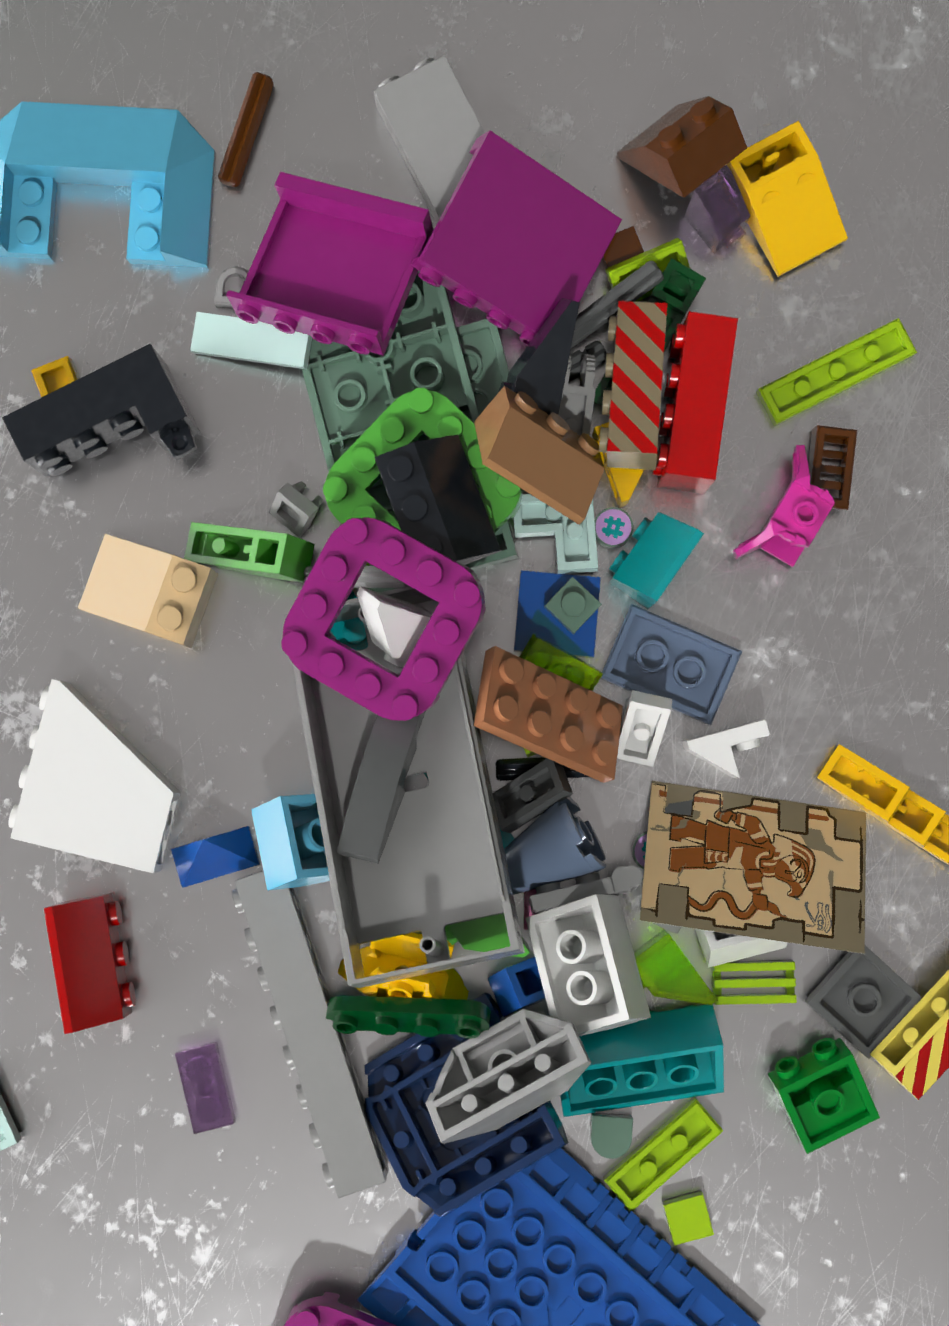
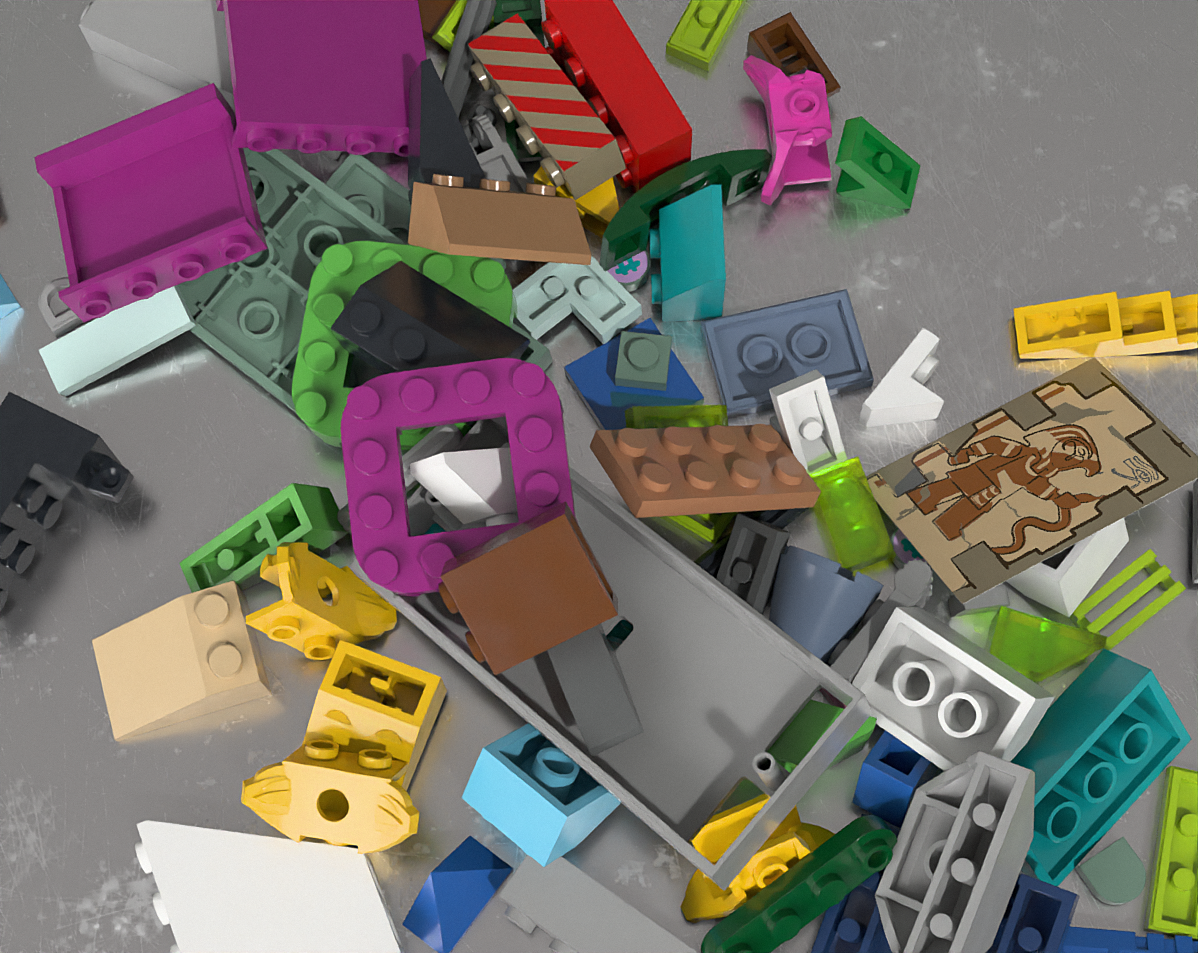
camera: 35 degrees left, 15 degrees down
light grey tile [269,482,323,537] -> none
none -> yellow piece [241,740,419,854]
none -> yellow piece [246,542,397,661]
none -> yellow slope [302,640,447,813]
none -> reddish brown brick [438,501,618,675]
none -> dark green slope [599,149,772,271]
none -> clear neon green plate [809,456,896,572]
none -> green slope [835,116,921,210]

